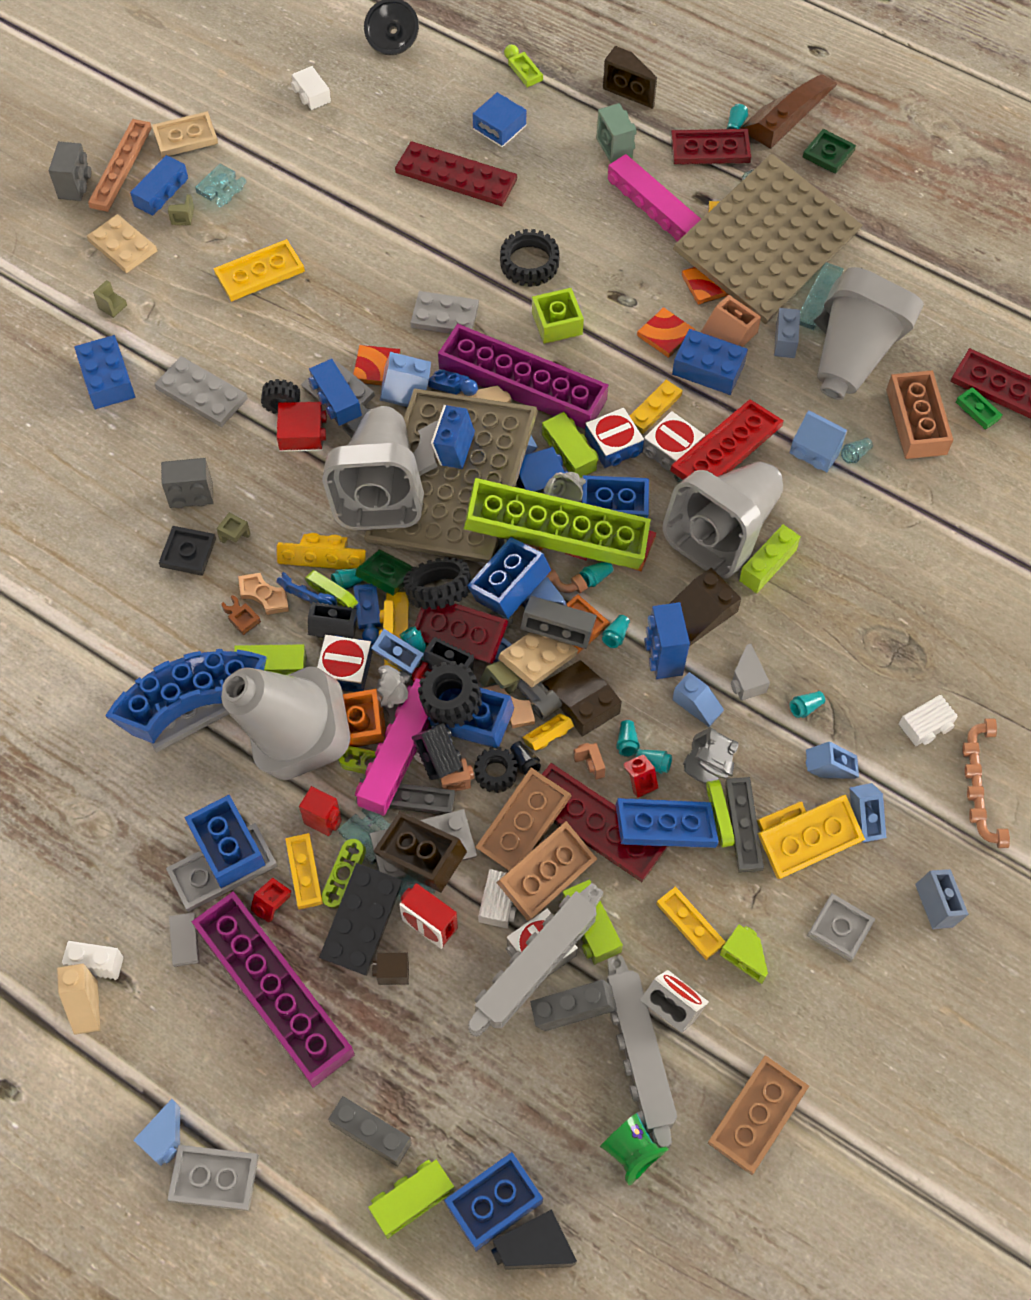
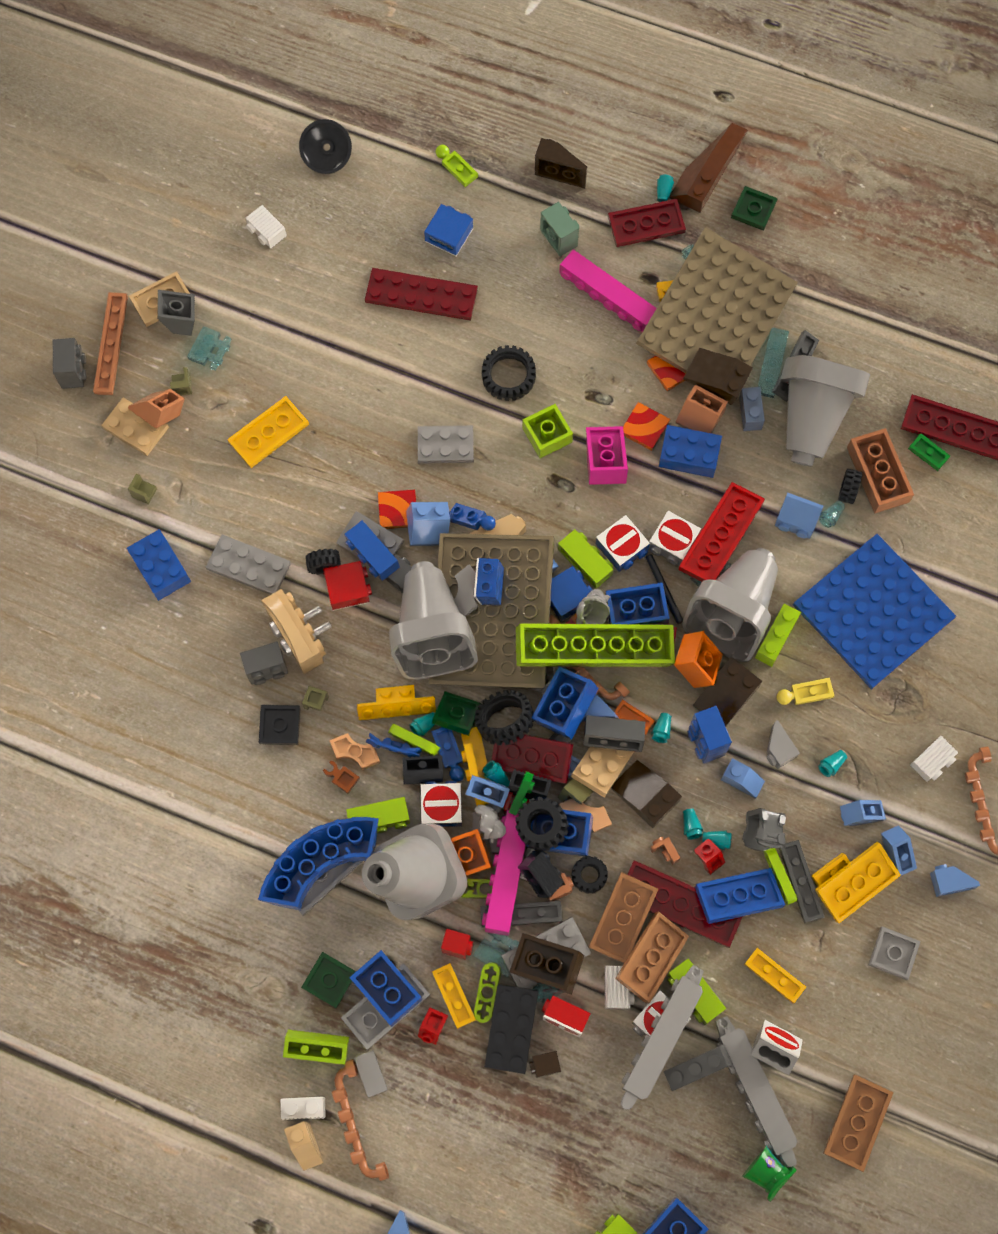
camera: 10 degrees left, 10 degrees up
blue brick [130,155,188,216] -> none
magenta brick [191,891,355,1088] -> none
dark grey brick [328,1096,412,1167] -> none
magenta brick [438,323,609,429] -> none
black cone [510,741,541,775] -> none
dark grey piece [517,679,562,720] -> none
yellow plate [522,713,574,751] -> none
teal cone [579,562,614,587] -> none
yellow plate [630,379,683,434] -> none
lime slope [720,924,768,984] -> none
sand blue brick [915,869,969,929] -> none
none -> nougat slope [128,389,185,429]
none -> dark grey slope [157,290,195,336]
none -> tan piece [261,589,331,674]
none -> lime brick [283,1030,349,1065]
none -> dark green plate [301,952,356,1009]
none -> nougat bar [332,1059,389,1181]
none -> green plate [509,771,535,816]
none -> dark pink slope [586,426,628,485]
none -> black bar [646,554,683,624]
none -> orange brick [674,631,723,688]
none -> dark brown slope [683,348,753,405]
none -> light yellow plate [776,678,834,705]
none -> blue plate [793,534,956,689]
none -> black tyre [838,468,862,504]
none -> medium blue slope [930,864,980,897]

